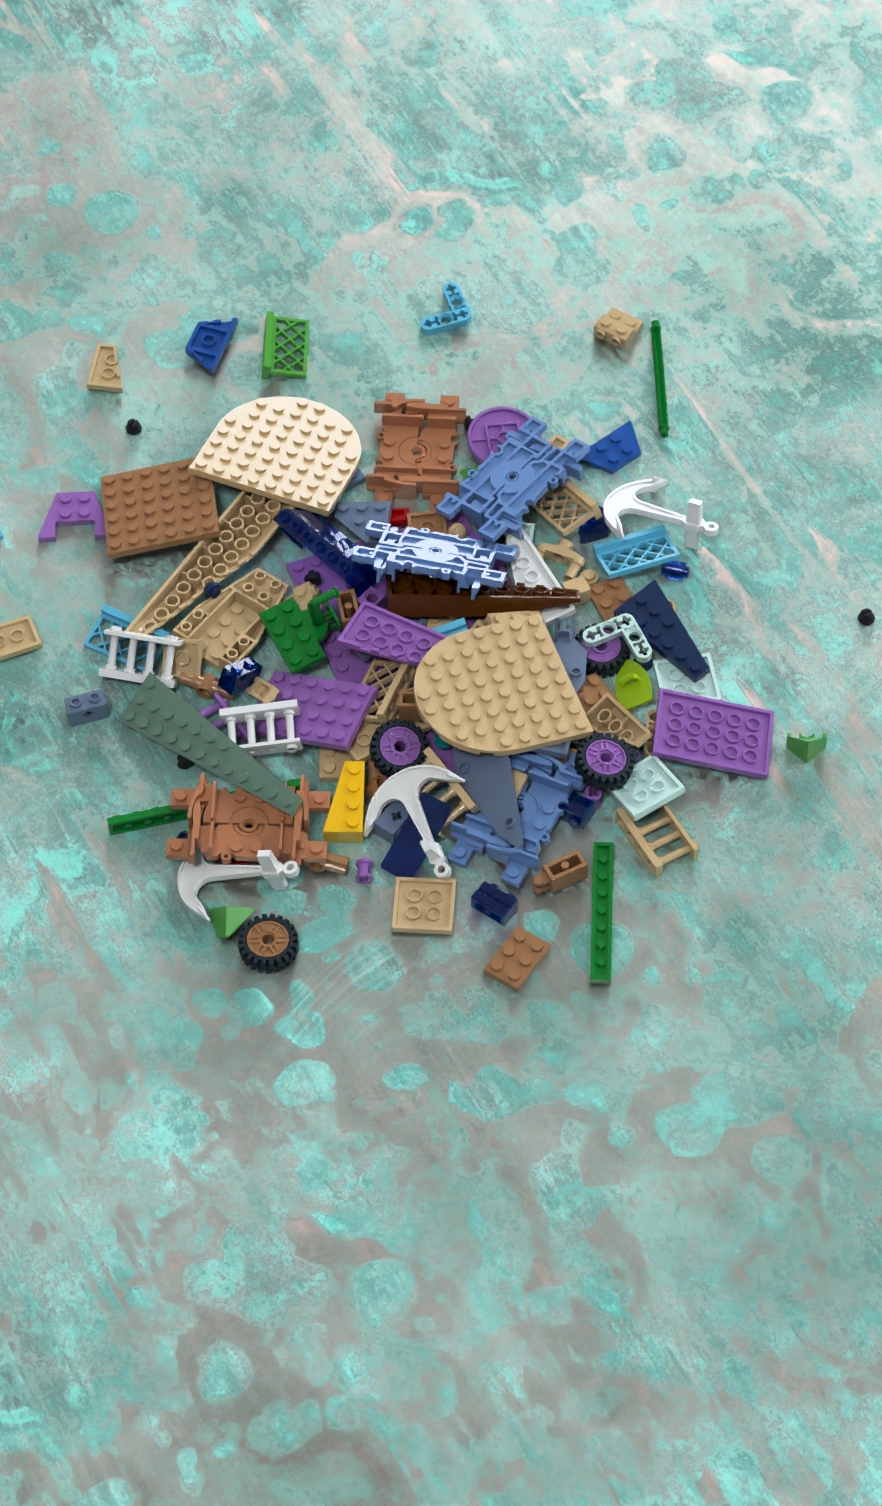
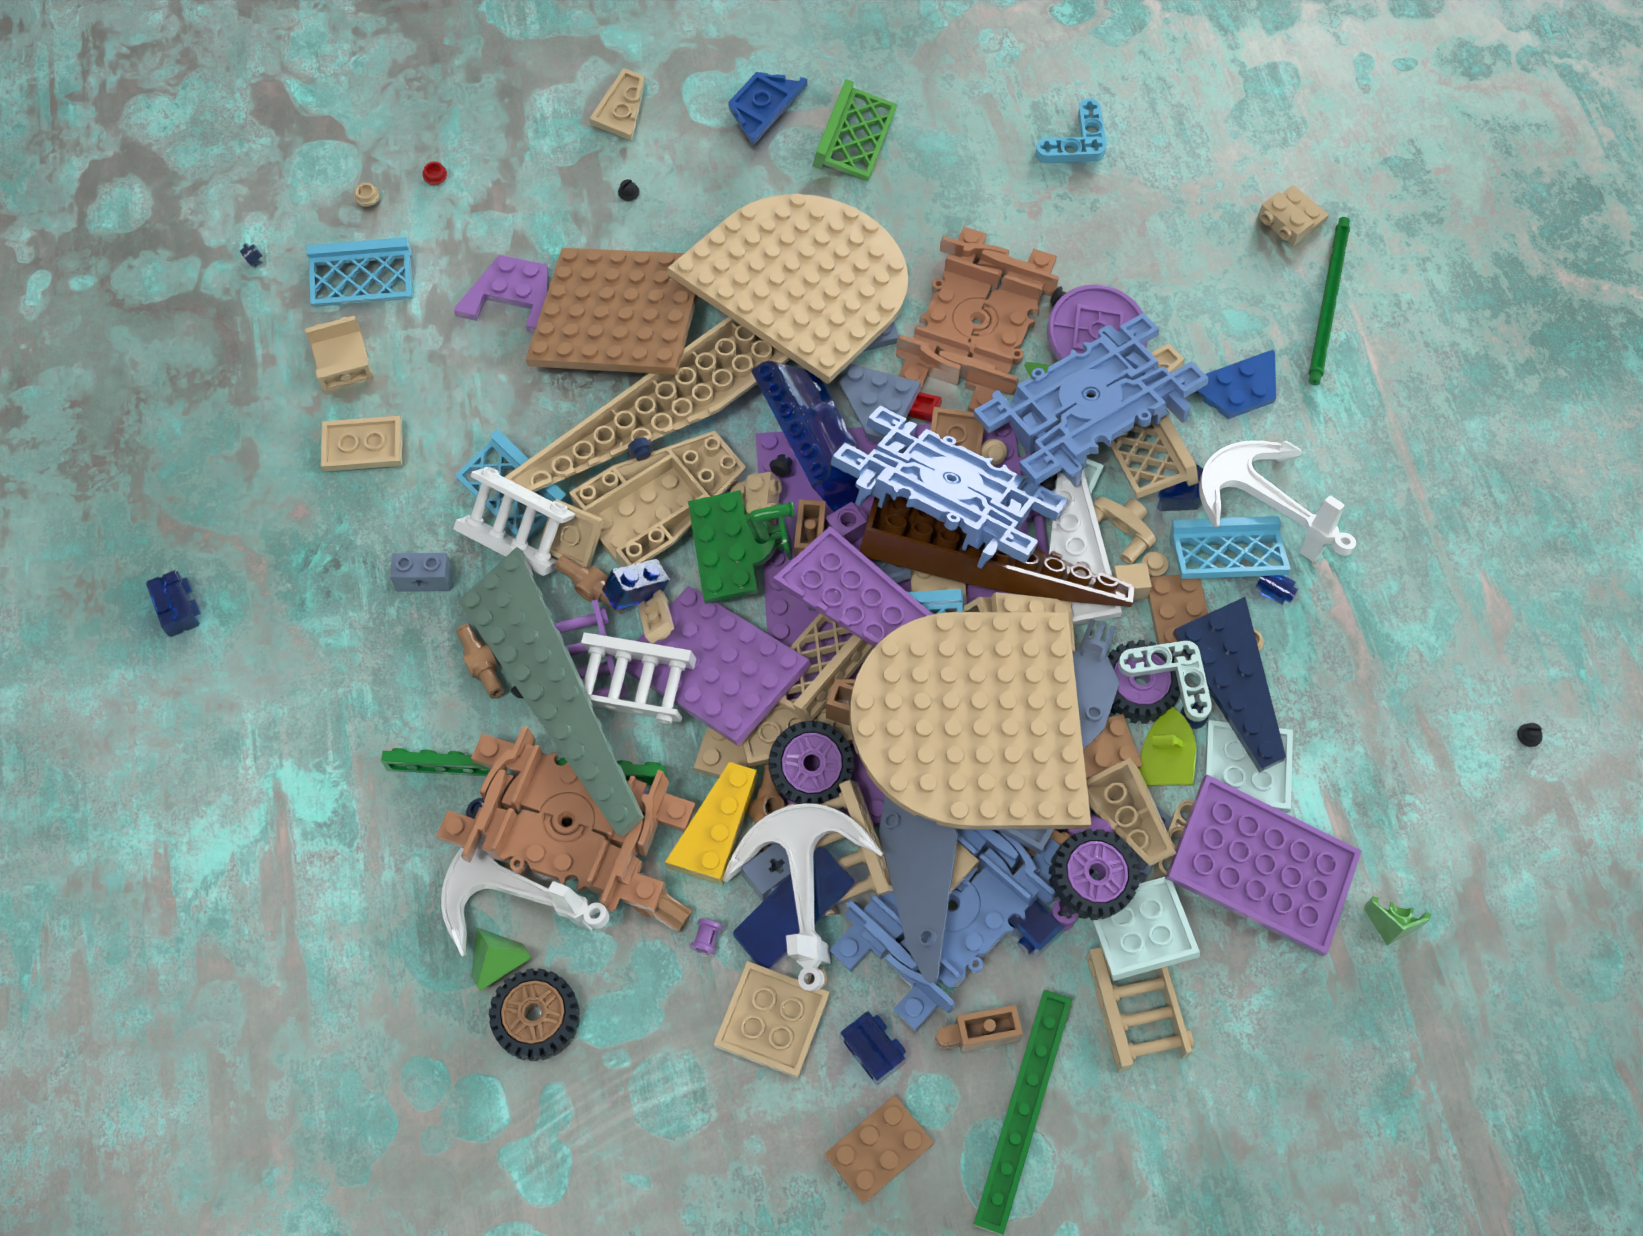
camera: 15 degrees right, 10 degrees up
none -> medium nougat pin [456,624,504,699]

